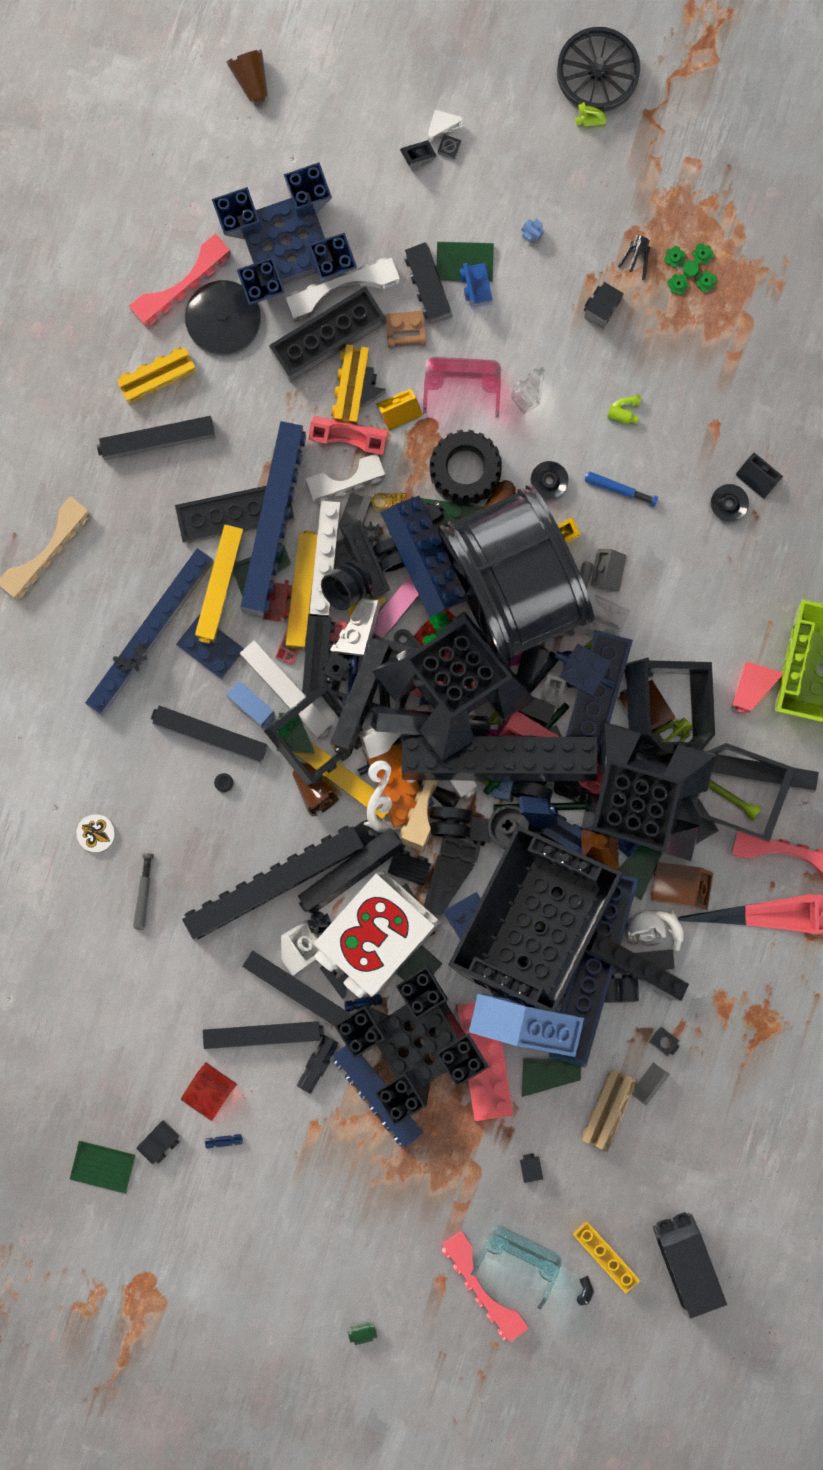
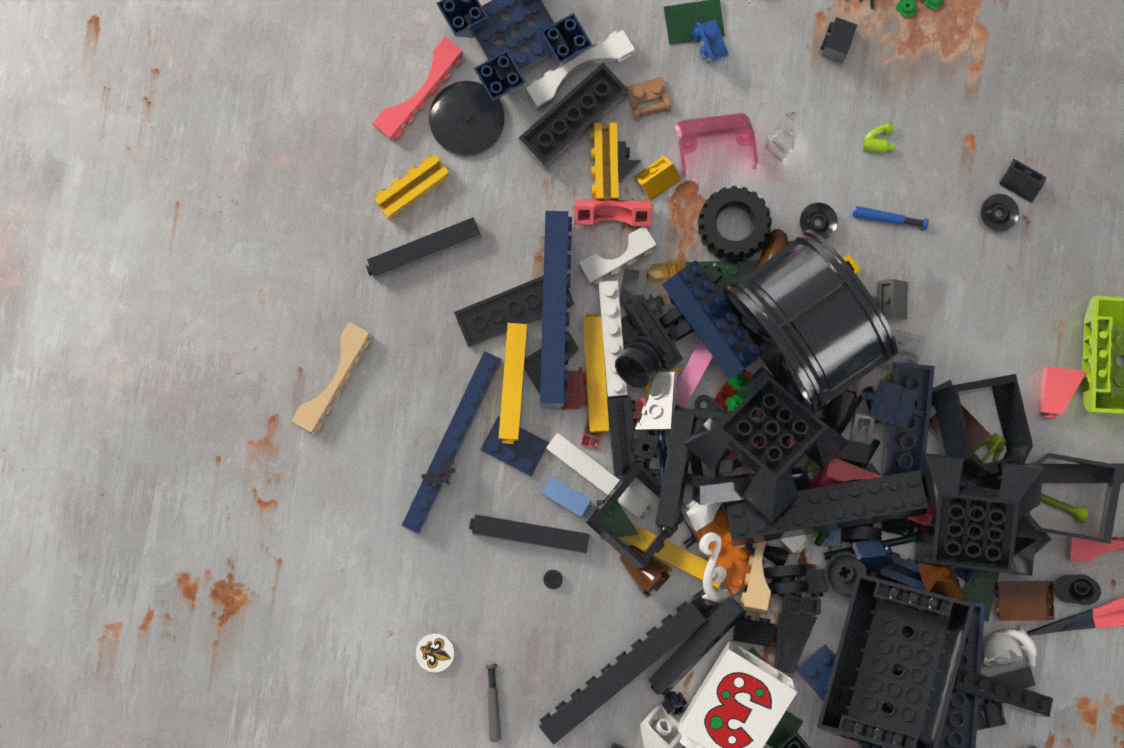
camera: 10 degrees left, 0 degrees up
black brick [404,242,453,323] -> none
none -> black piece [1053,574,1101,605]

